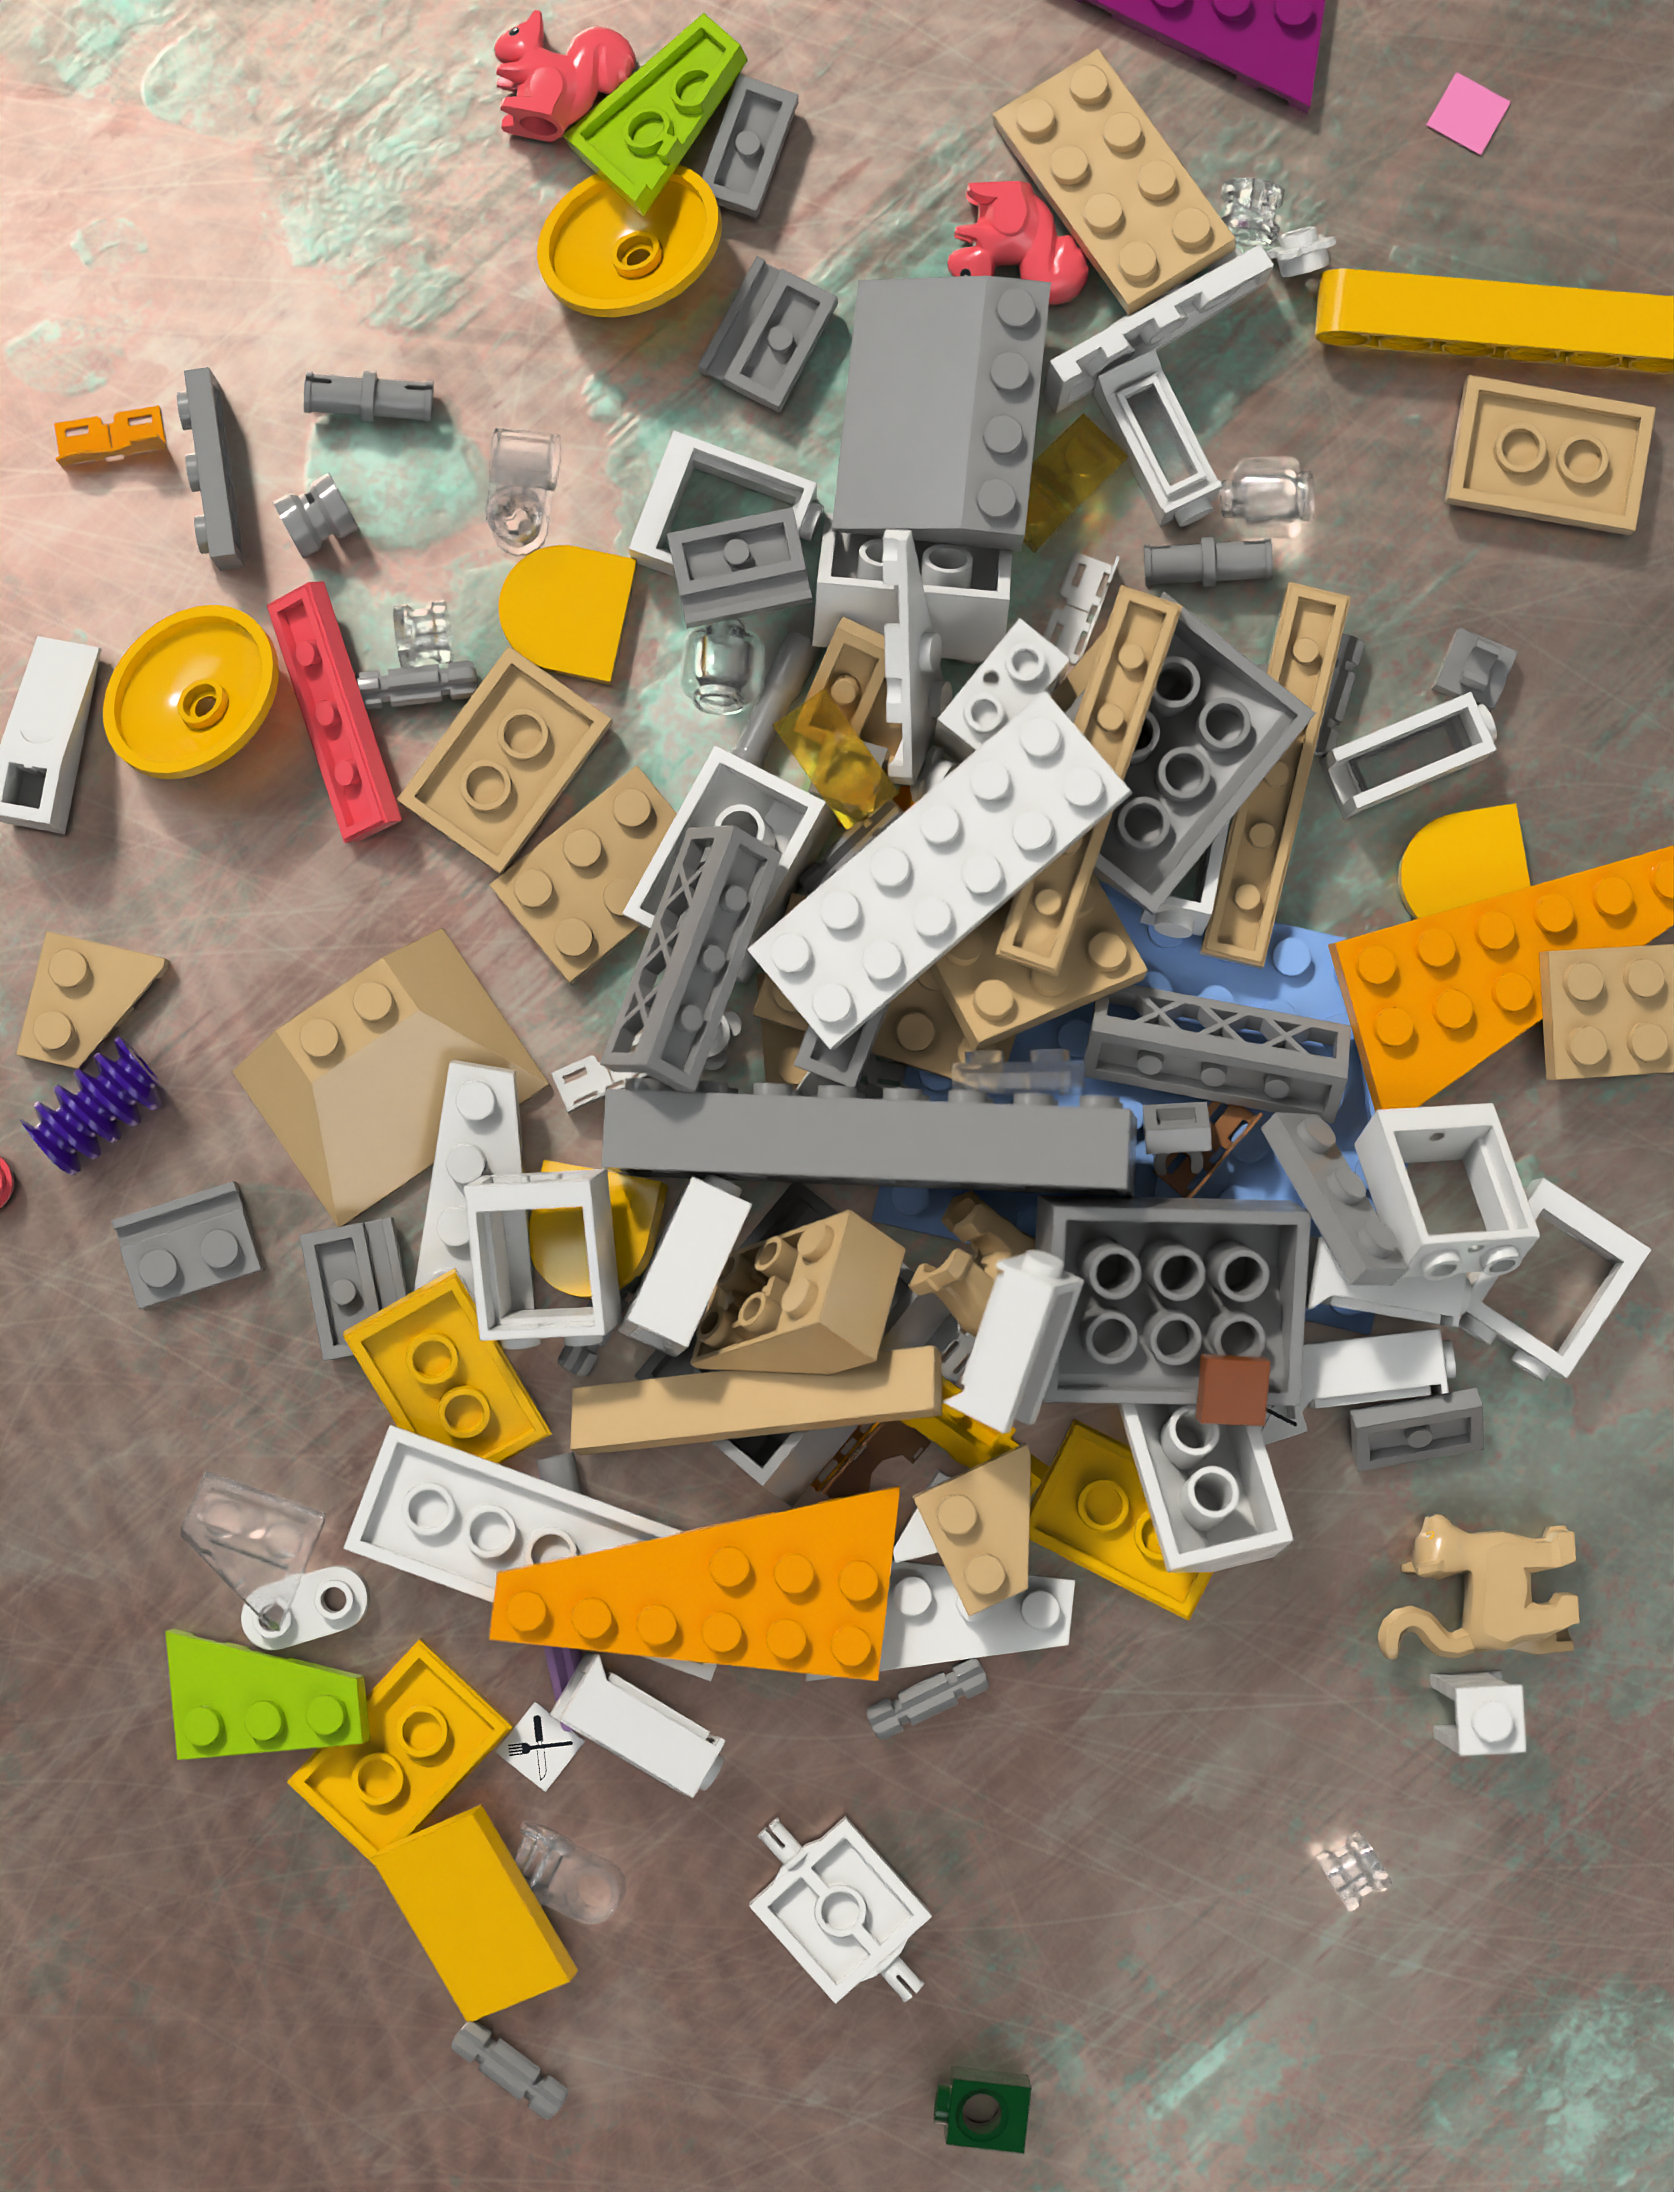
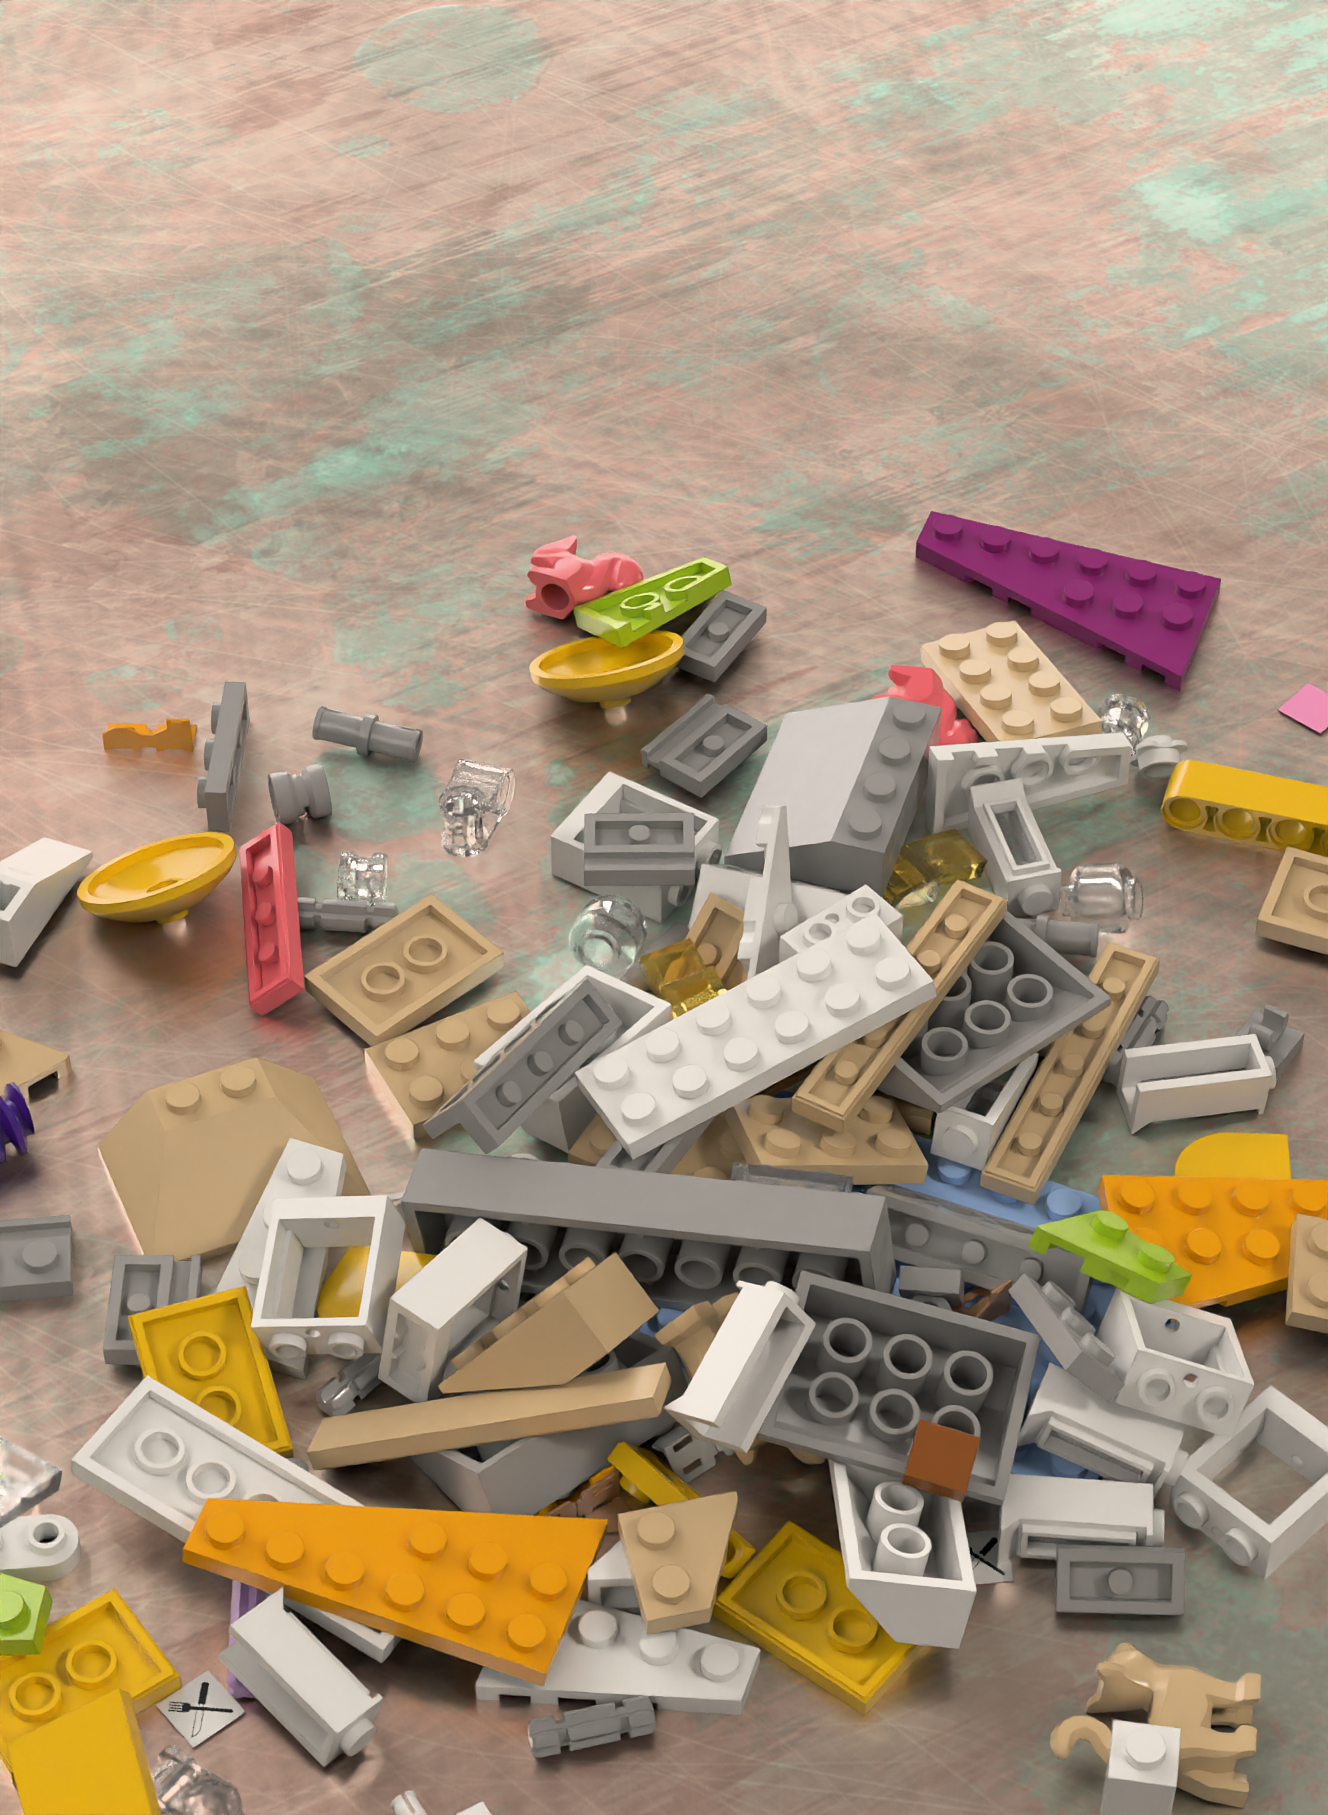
camera: 15 degrees right, 40 degrees down
yellow tile [498,545,638,685] -> none
none -> lime wing [1028,1210,1192,1304]

